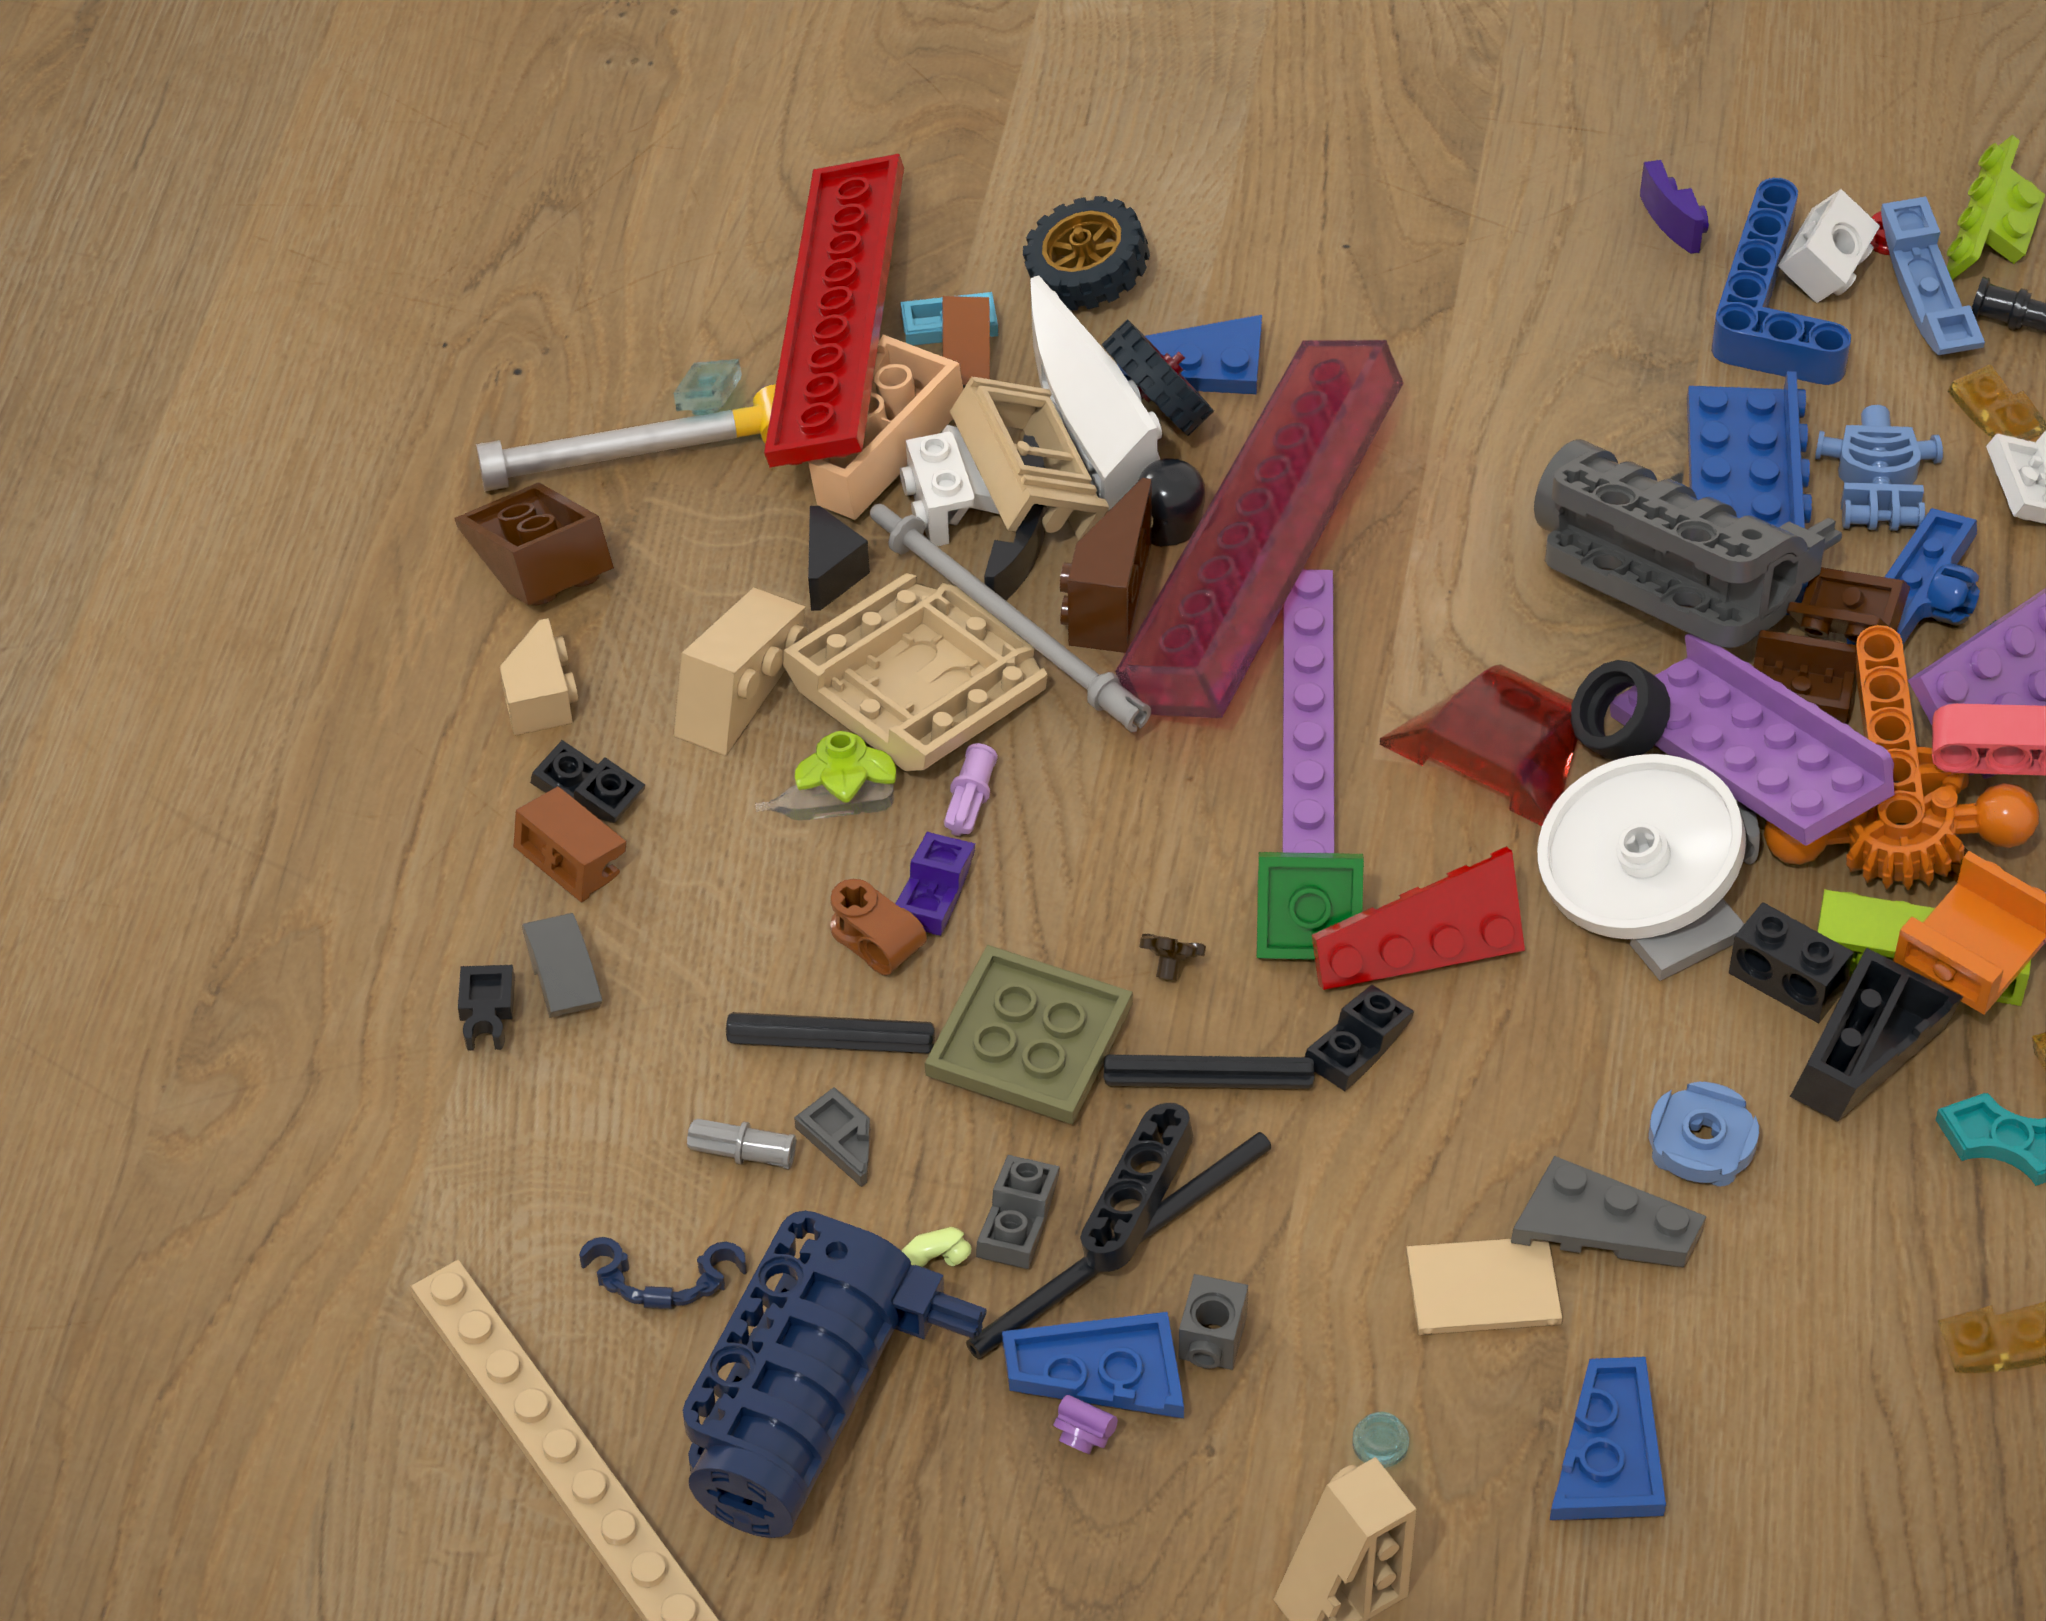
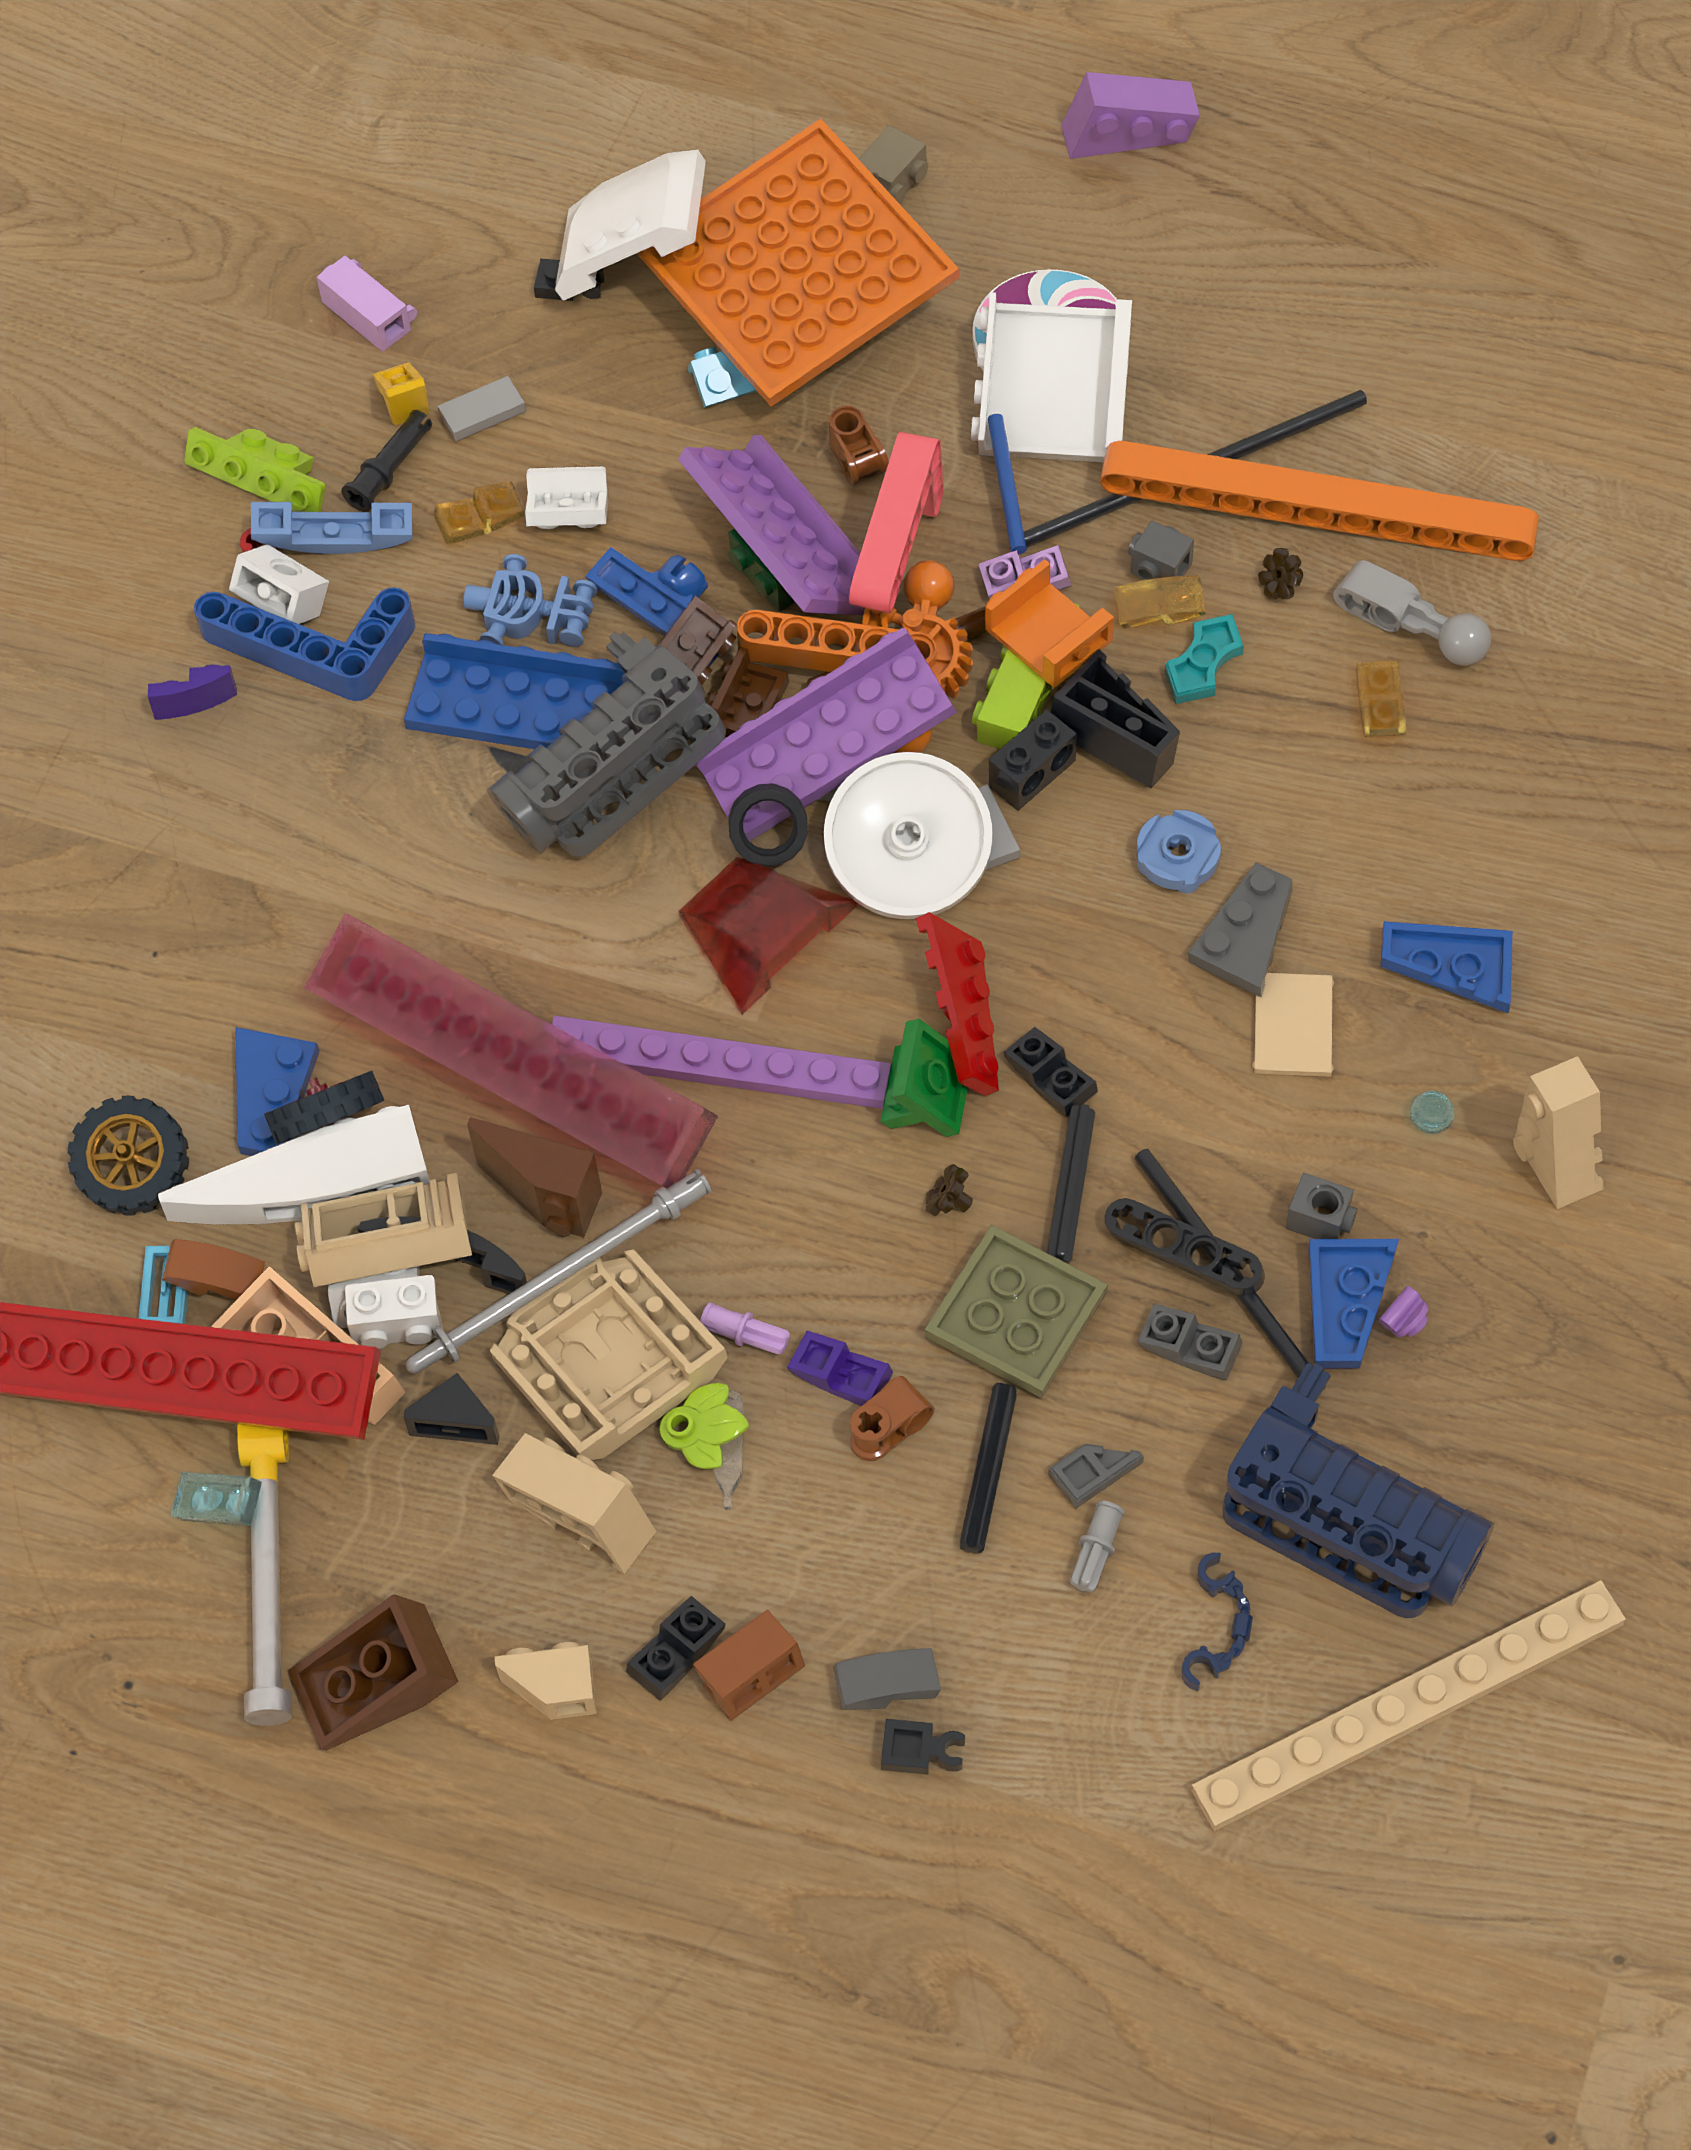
camera: 80 degrees left, 10 degrees up
yellowish green arm [901,1227,972,1267] -> none
black helmet [1138,458,1205,547] -> none

